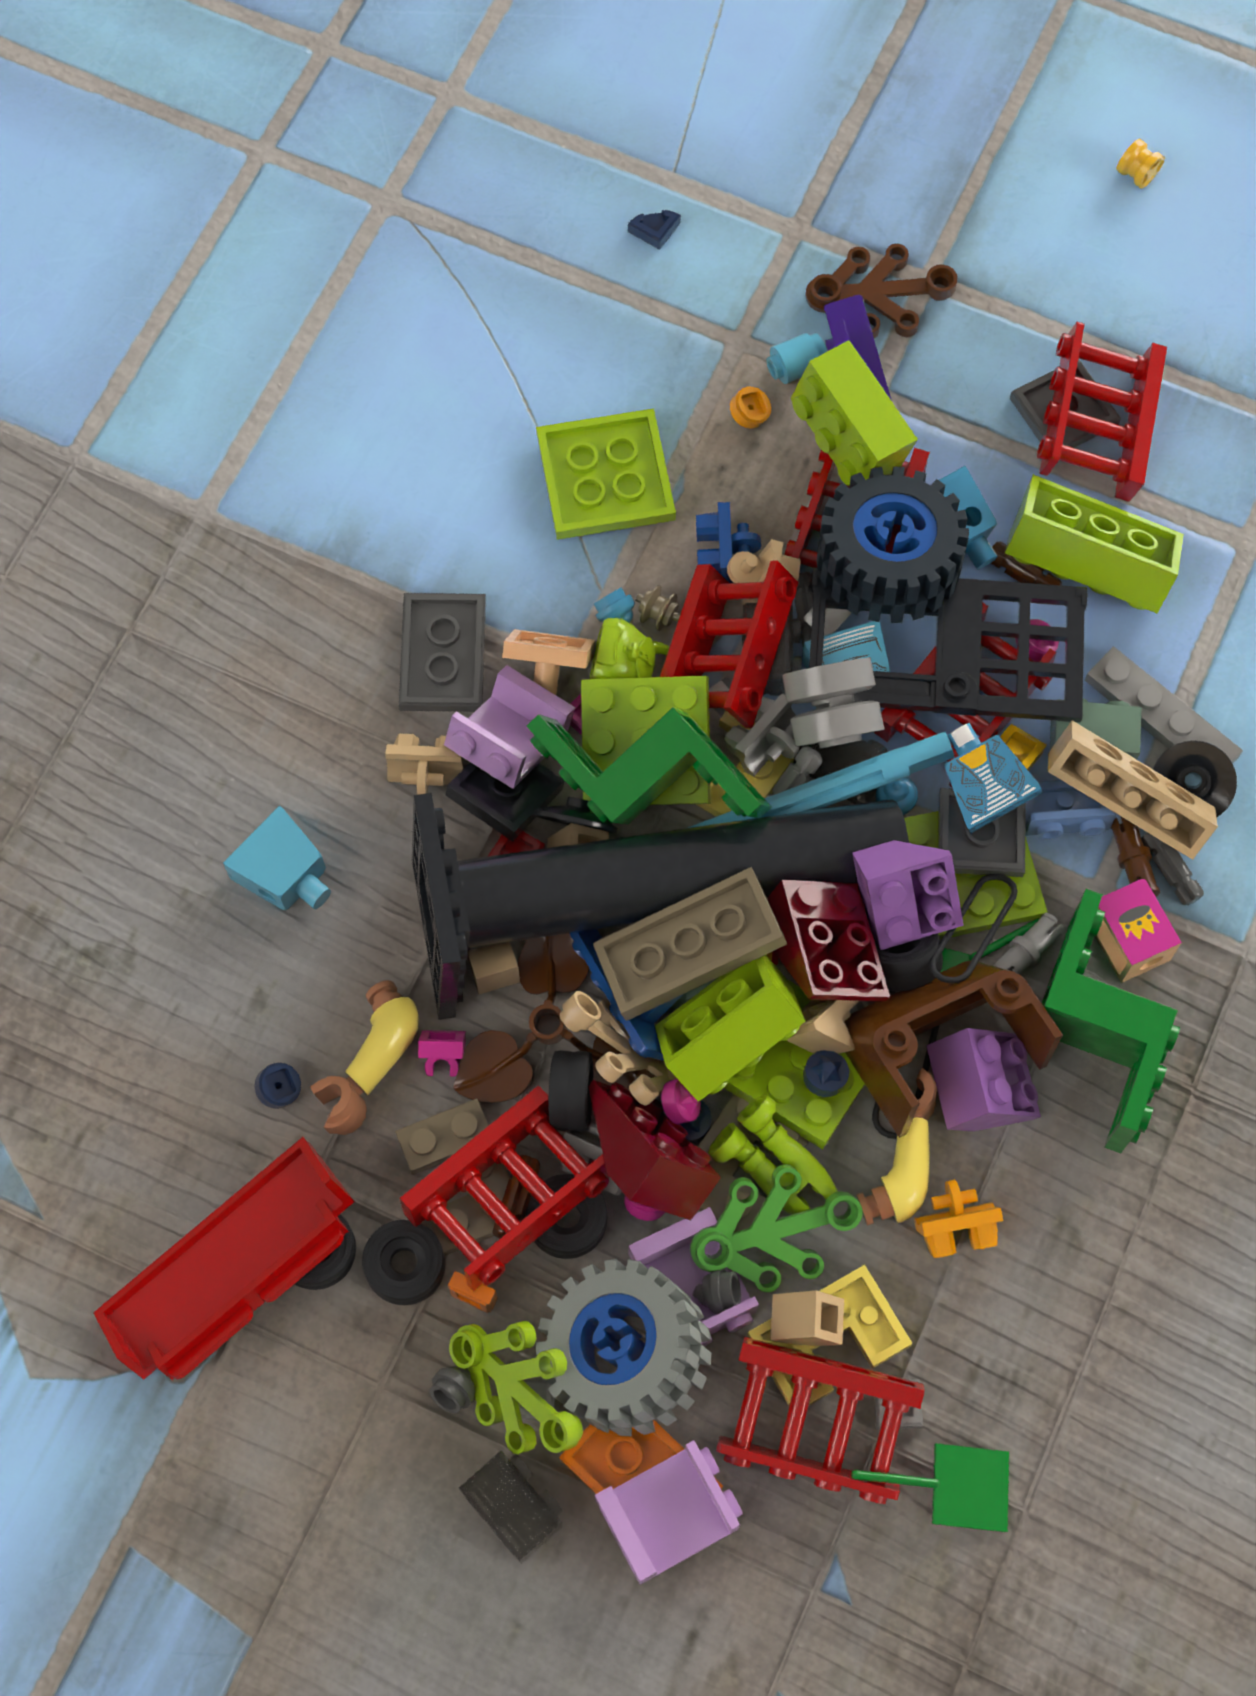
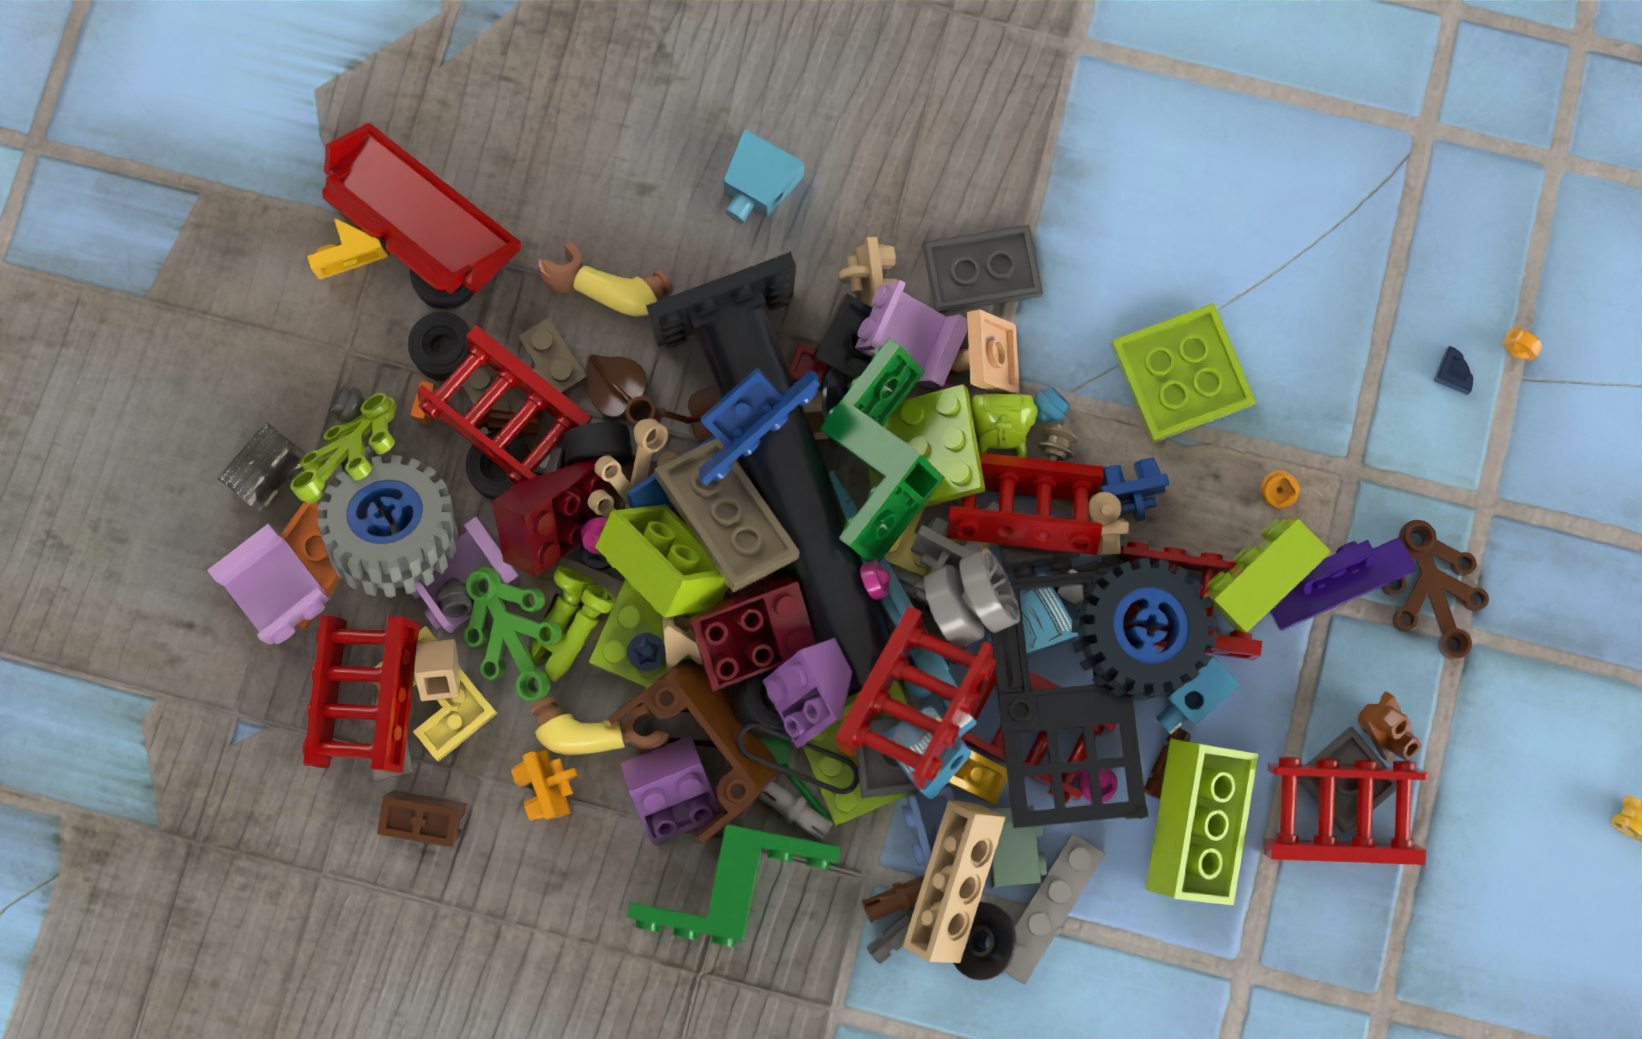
camera: 80 degrees right, 10 degrees up
dark blue tile [254,1062,301,1109] -> none
dark pink tile [418,1030,466,1077] -> none
tan brick [468,942,520,995] -> none
medium azure brick [766,333,827,384] -> none
green piece [851,1443,1009,1532] -> none
piece [1095,879,1182,983] -> none
none -> yellow slope [307,219,388,280]
none -> reddish brown hinge [377,790,467,847]
none -> blue bracket [699,367,820,485]
none -> red fence [835,605,996,789]
none -> dark pink tile [861,560,891,600]
none -> dark orange hips [1358,691,1422,762]
none -> light orange tile [1502,328,1542,360]

